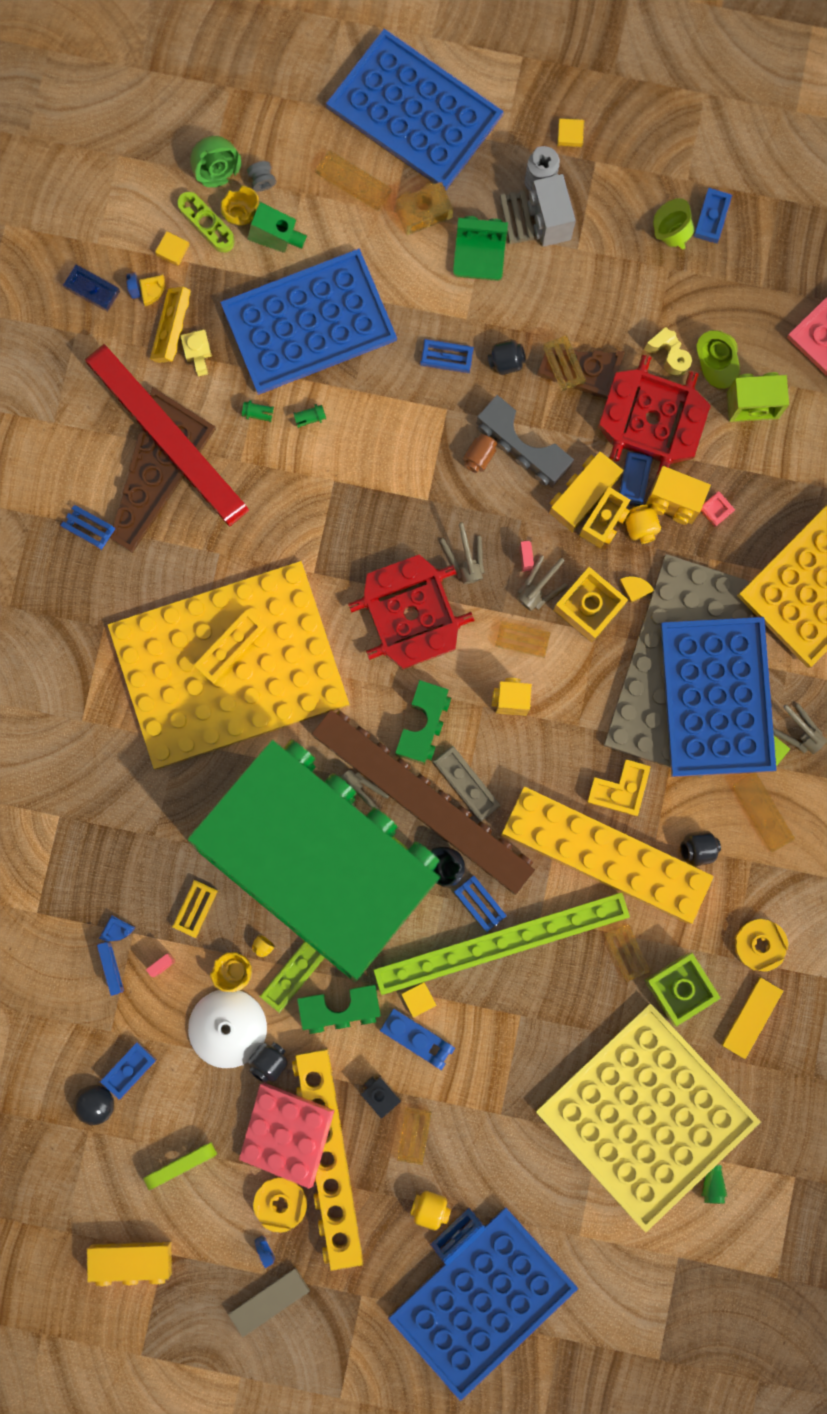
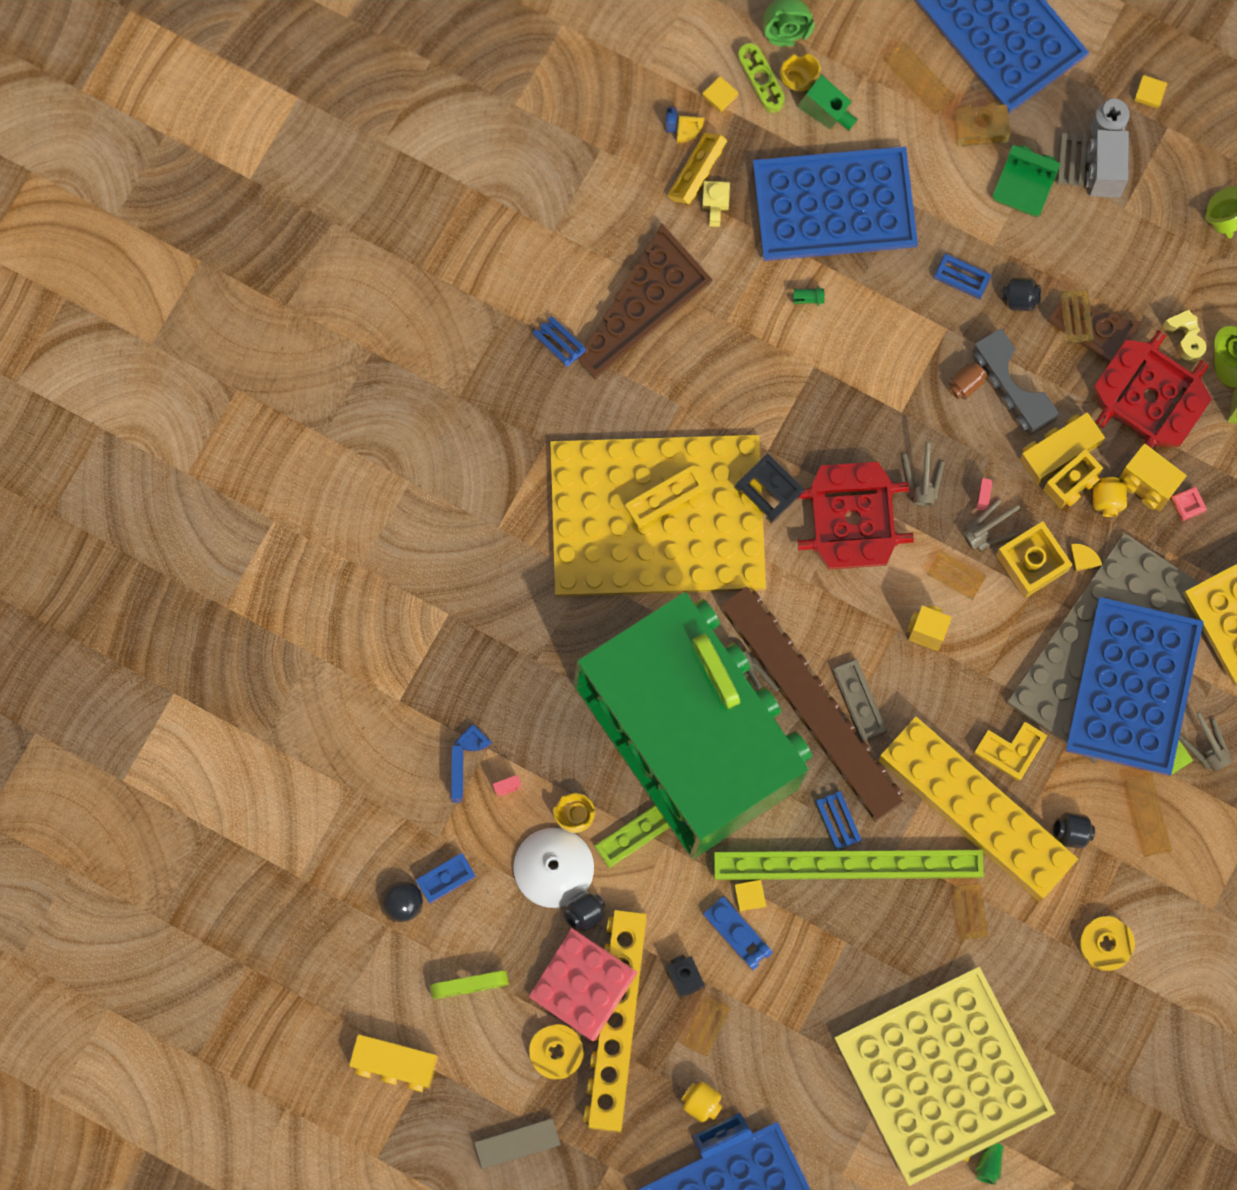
camera: 20 degrees right, 5 degrees down
clear blue plate [63,264,120,312] -> none
red beam [84,344,250,527] -> none
yellow tile [172,880,218,938] -> none
green pin [241,400,274,423] -> none
dark grey wheel [247,161,276,192] -> none
yellow hinge [252,934,275,957] -> none
blue tile [254,1235,275,1268] -> none
green arch [297,984,381,1034] -> none
green arch [395,680,452,765] -> none
black hair [430,847,465,887] -> none
blue tile [619,452,652,506] -> none
lime brick [644,953,721,1027] -> none
yellow tile [721,977,783,1059] -> none
none -> lime beam [692,633,740,709]
none -> black plate [734,453,805,524]

